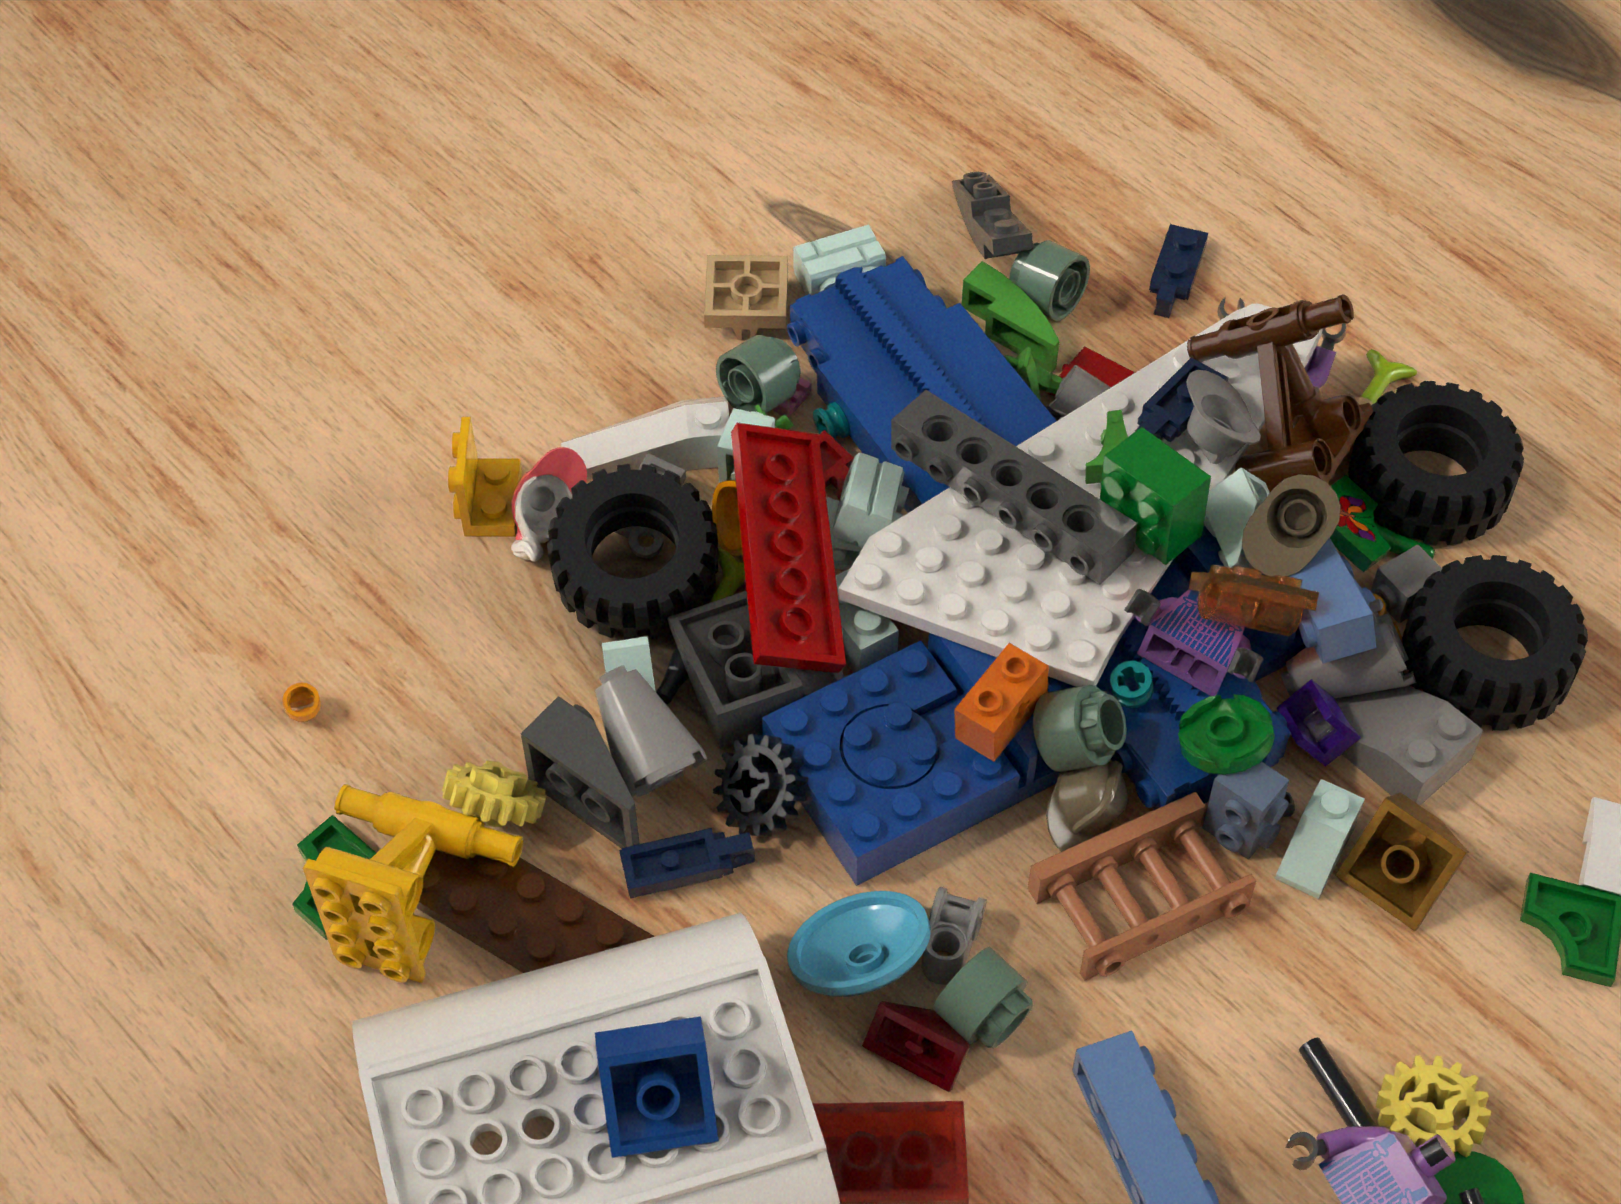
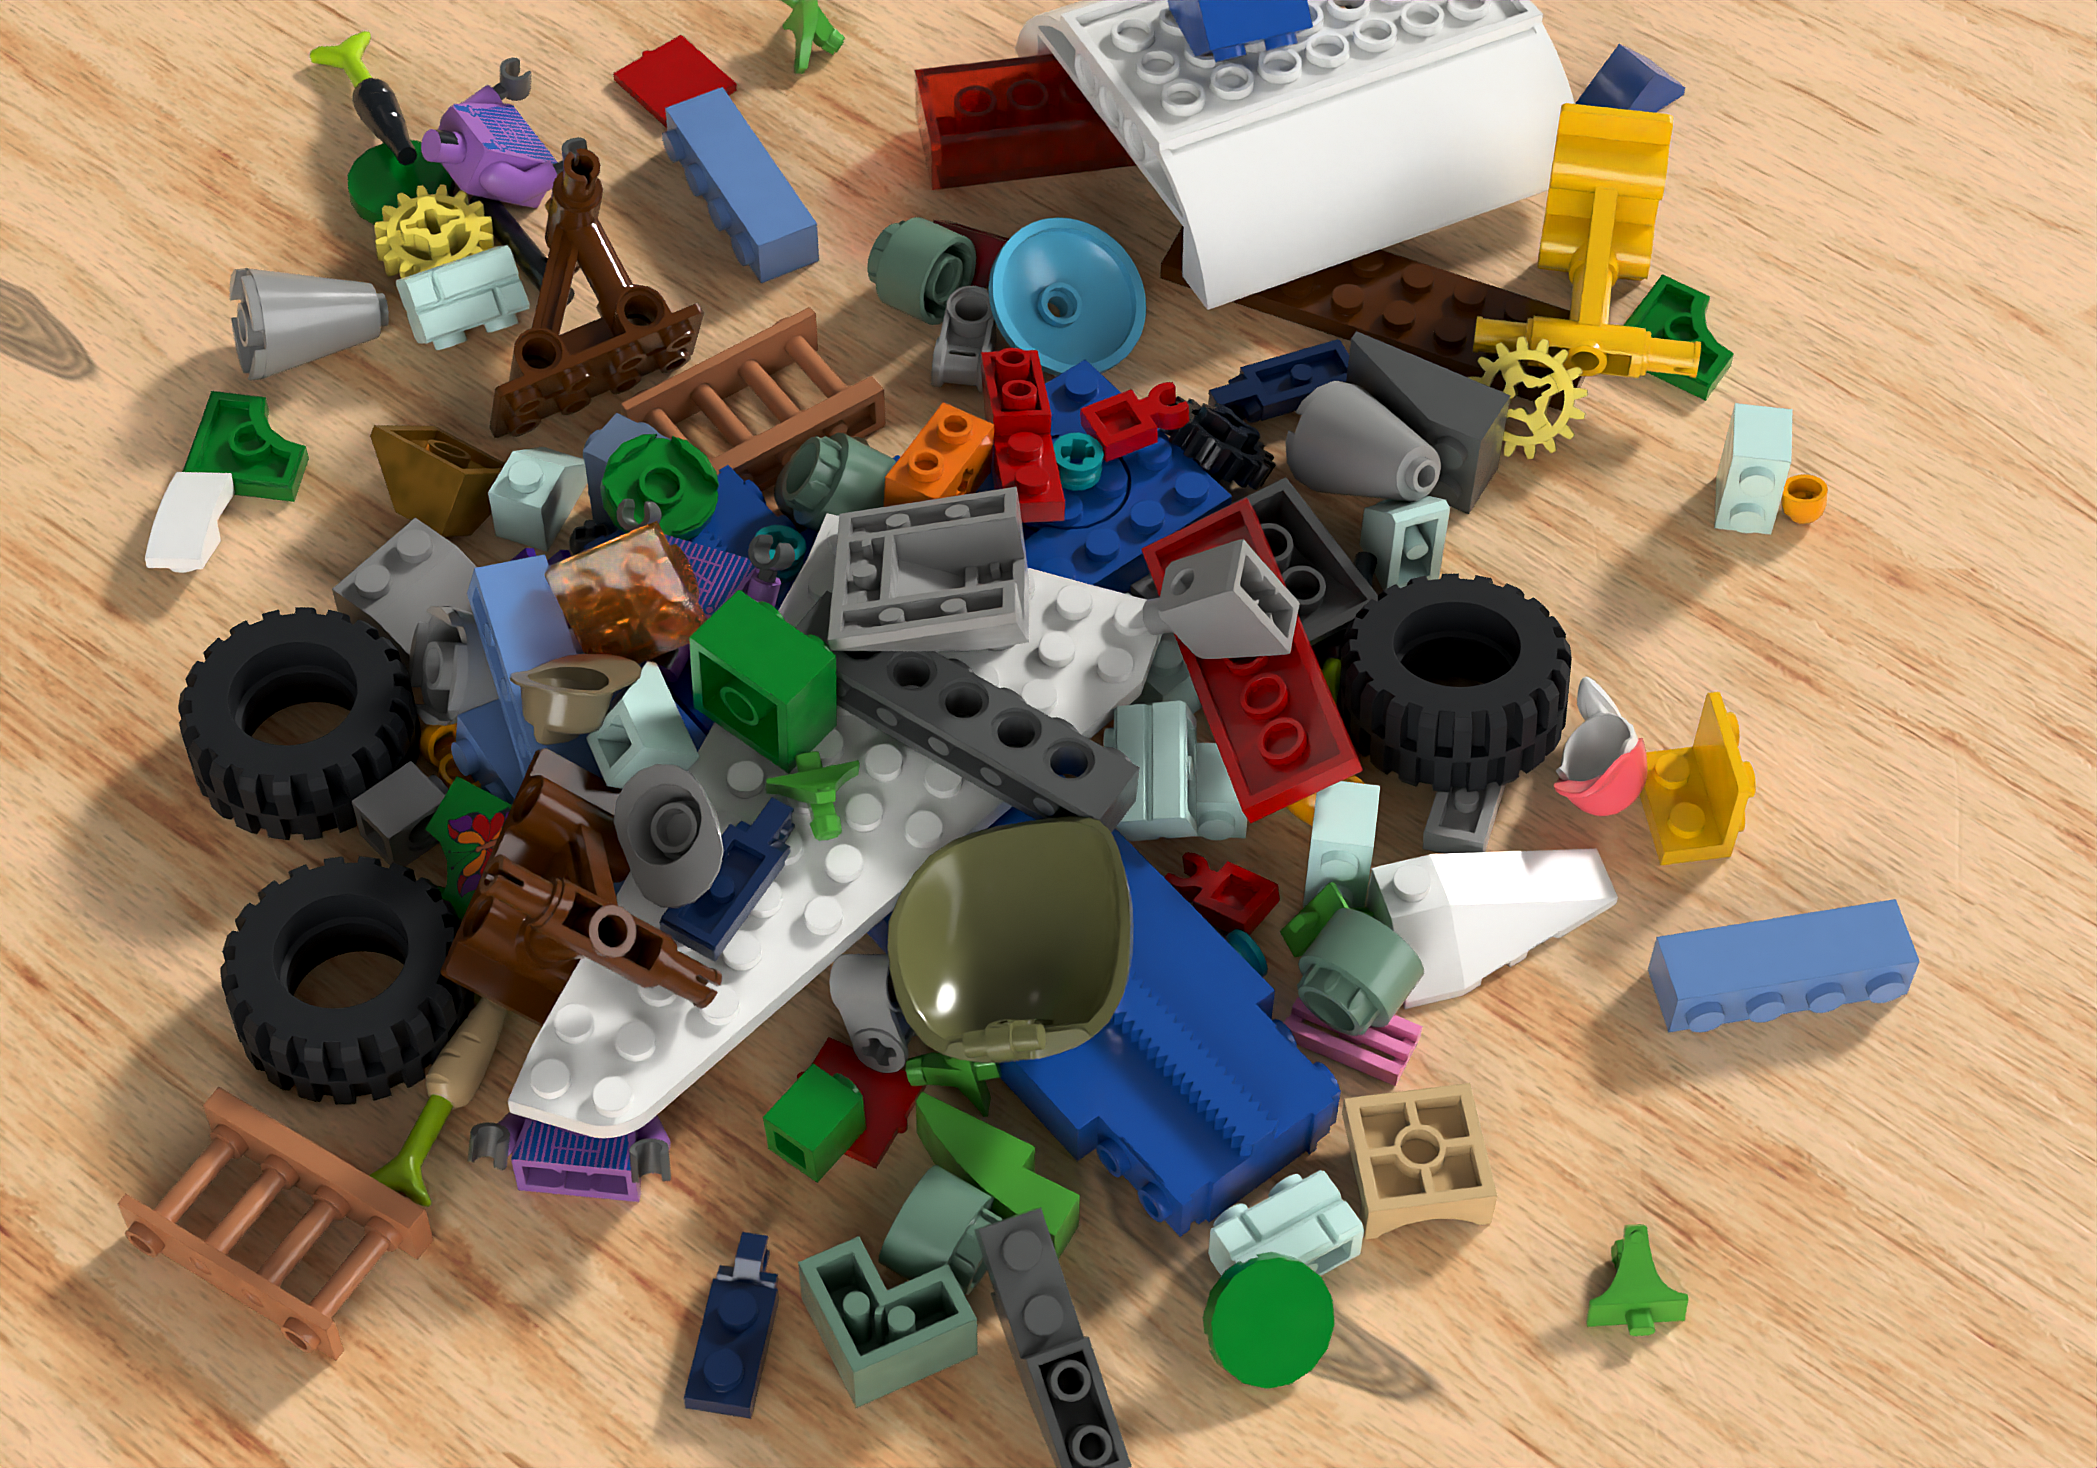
camera: 170 degrees right, 0 degrees up
none -> nougat fence [117,1087,434,1361]
none -> light grey cone [229,268,389,380]
none -> light aqua brick [396,245,530,350]
none -> reddish brown plate [489,148,704,438]
none -> green brick [763,1063,867,1183]
none -> sand green brick [798,1236,977,1408]
none -> light grey slope [828,487,1029,652]
none -> olive piece [887,816,1133,1063]
none -> red slope [980,348,1065,523]
none -> teal bush [1053,433,1104,491]
none -> red plate [1080,382,1189,462]
none -> light grey torso [1143,539,1300,659]
none -> green tile [1203,1252,1335,1389]
none -> blue slope [1575,44,1685,113]
none -> bright green piece [1586,1224,1688,1336]
none -> medium blue brick [1648,899,1920,1033]
none -> light aqua brick [1714,403,1793,535]

